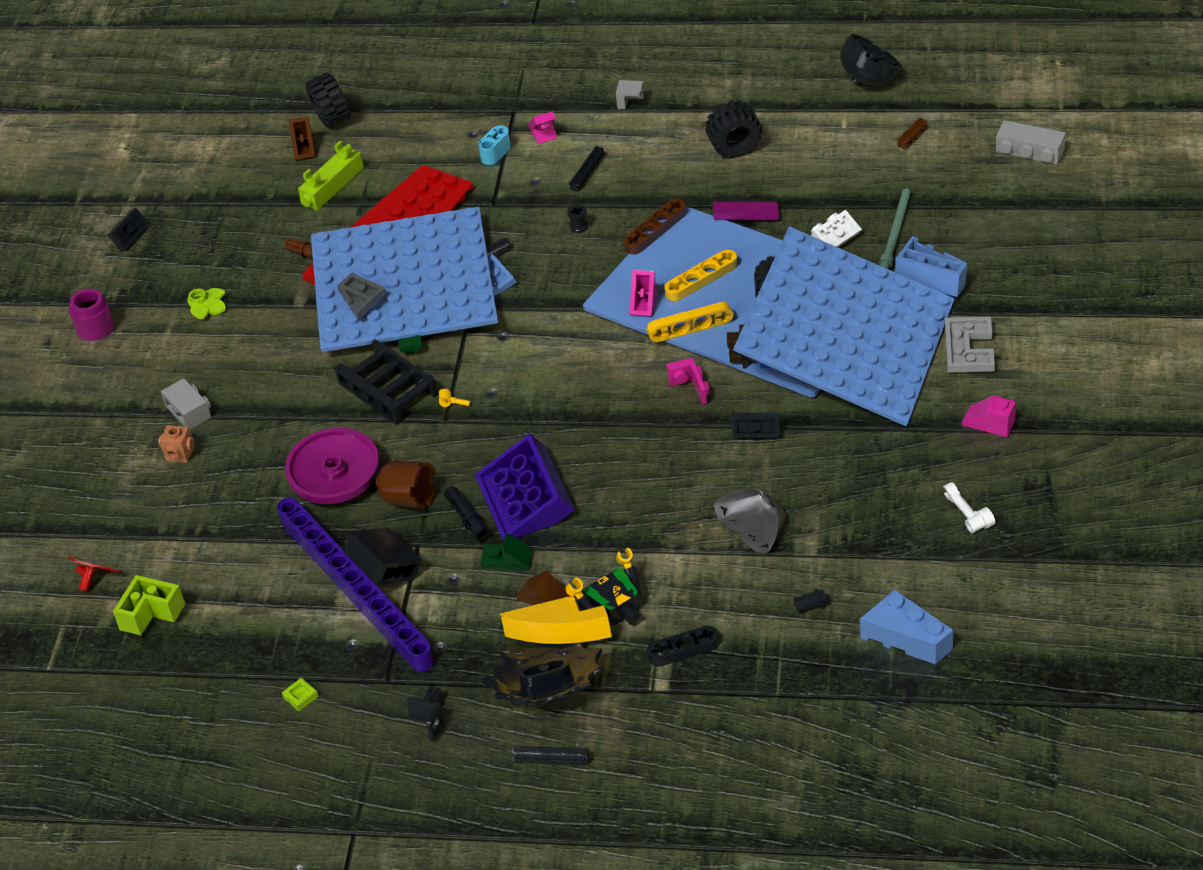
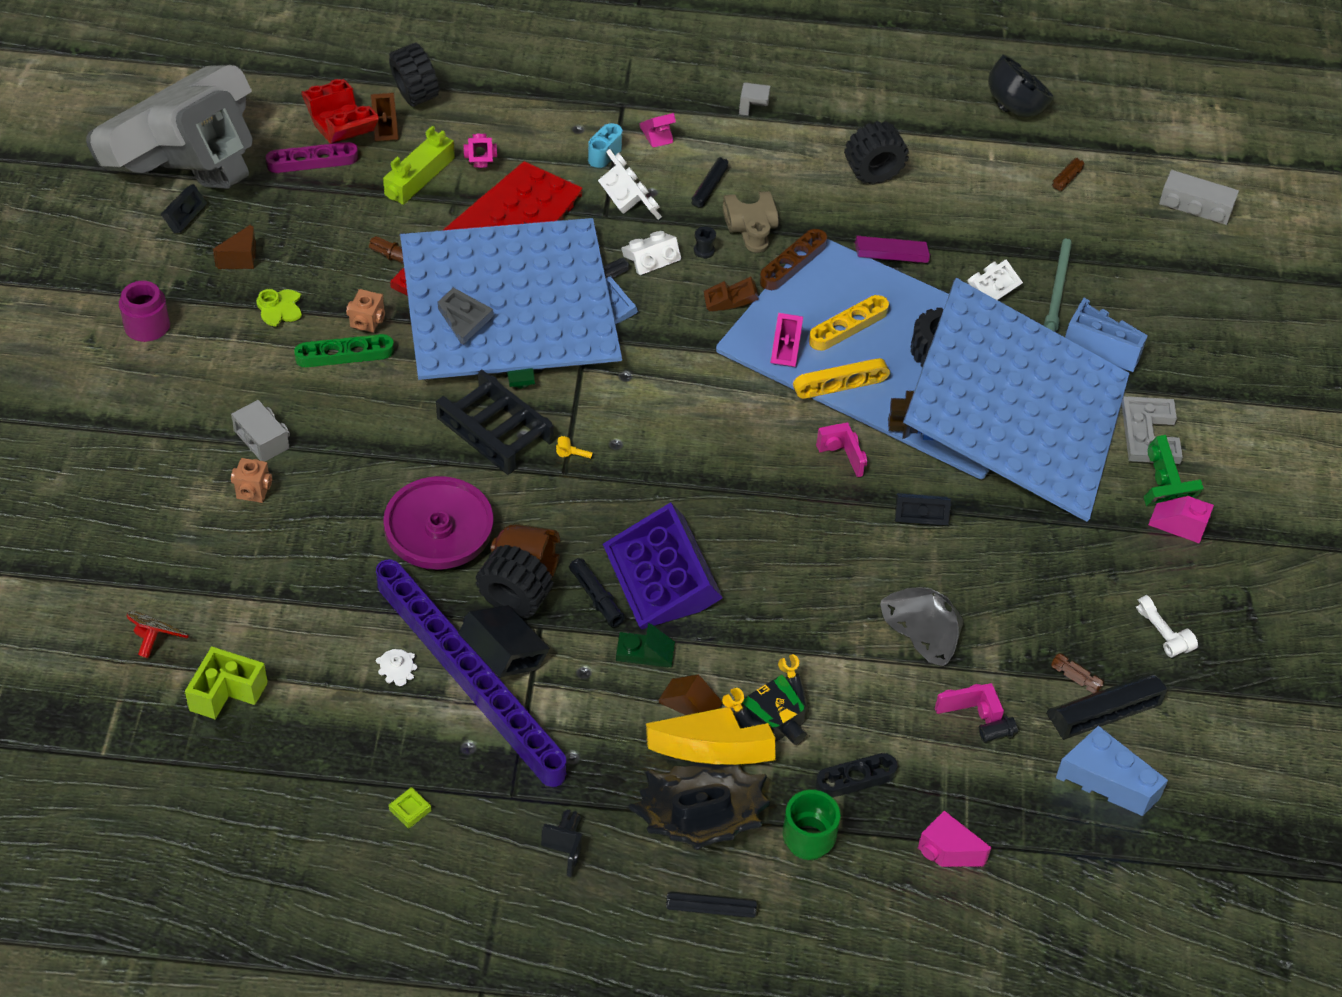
camera: 10 degrees left, 5 degrees up
none -> piece [86,65,252,188]
none -> reddish brown slope [213,225,256,269]
none -> magenta beam [266,142,358,173]
none -> green beam [294,334,394,367]
none -> red slope [301,79,379,144]
none -> nougat brick [346,289,385,333]
none -> white piece [375,649,417,687]
none -> dark pink brick [464,134,497,168]
none -> black tyre [475,545,553,618]
none -> white bracket [598,149,662,220]
none -> white bracket [621,231,681,275]
none -> reddish brown slope [703,277,759,311]
none -> dark tan piece [723,191,778,253]
none -> green piece [782,790,840,860]
none -> dark pink slope [918,811,991,867]
none -> dark pink bracket [935,683,1004,724]
none -> black brick [1046,674,1167,740]
none -> reddish brown axle [1051,653,1104,693]
none -> green bracket [1143,435,1204,507]

